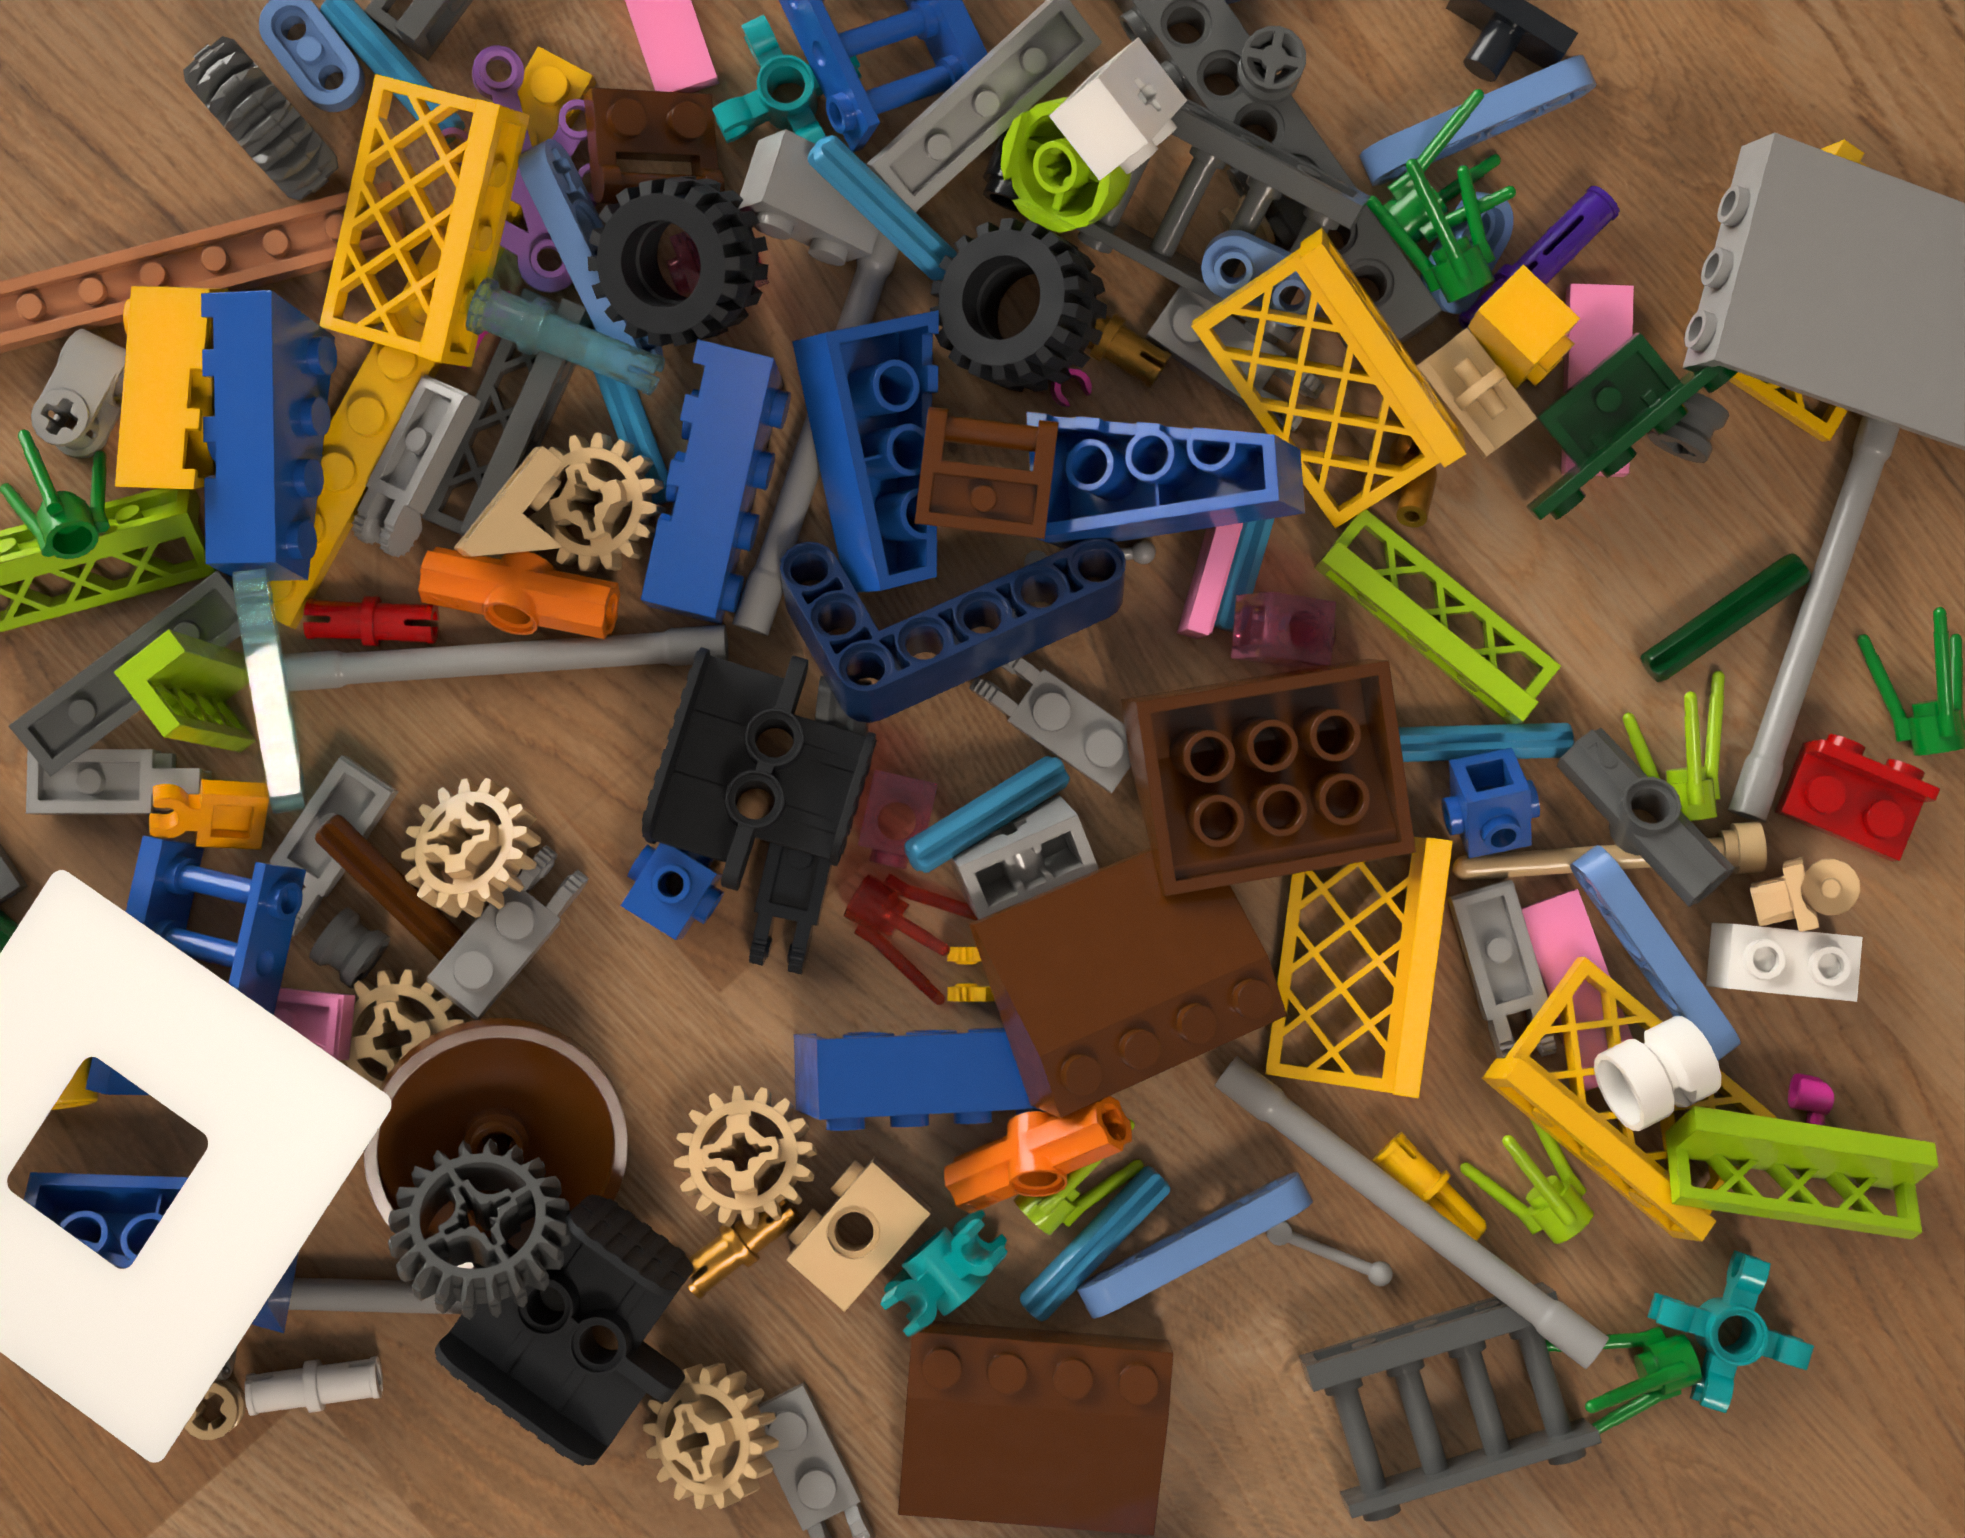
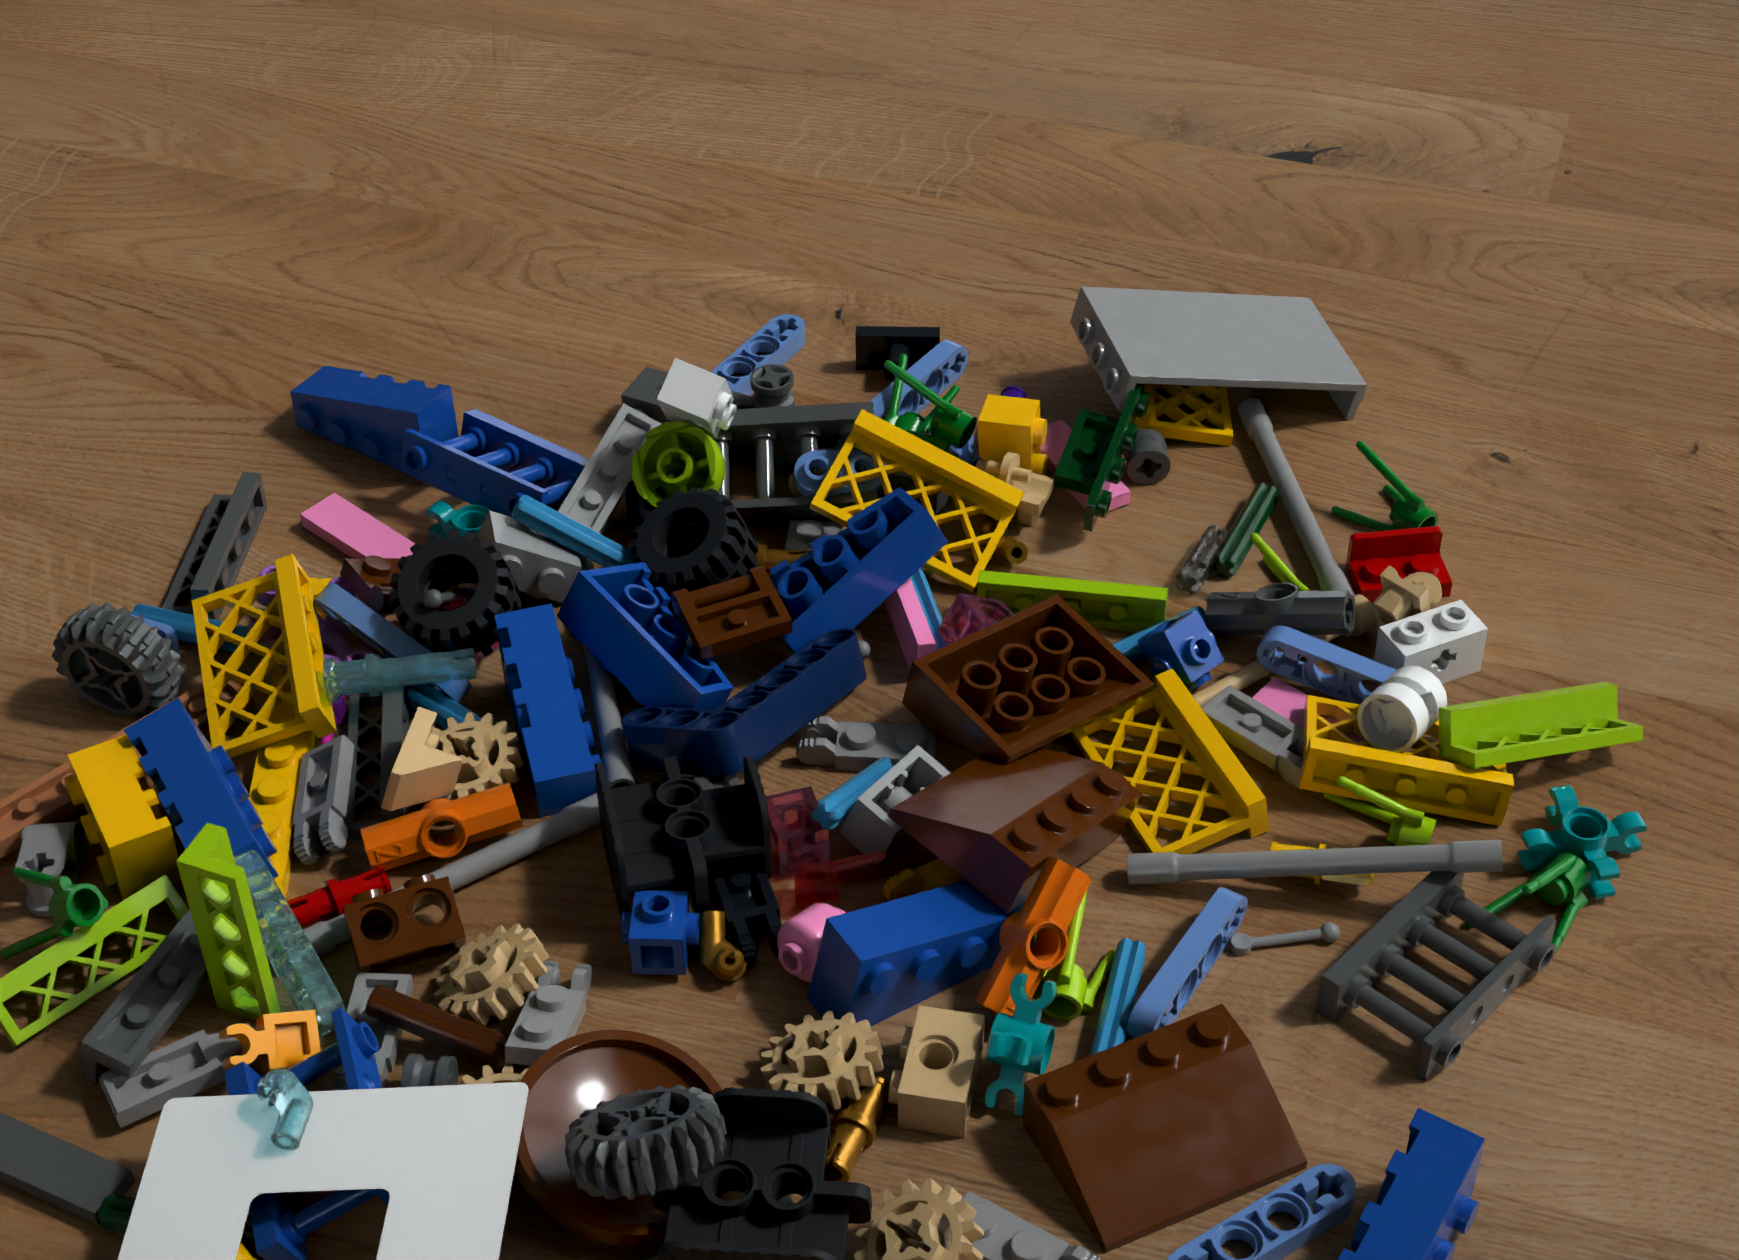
camera: 30 degrees left, 45 degrees down
none -> clear light blue arm [257,1069,314,1150]
none -> reddish brown brick [343,874,466,973]
none -> dark grey hinge [424,586,476,608]
none -> pearl gold arm [699,911,747,981]
none -> bright pink head [777,903,846,982]
none -> clear smoke axle [1175,525,1228,595]

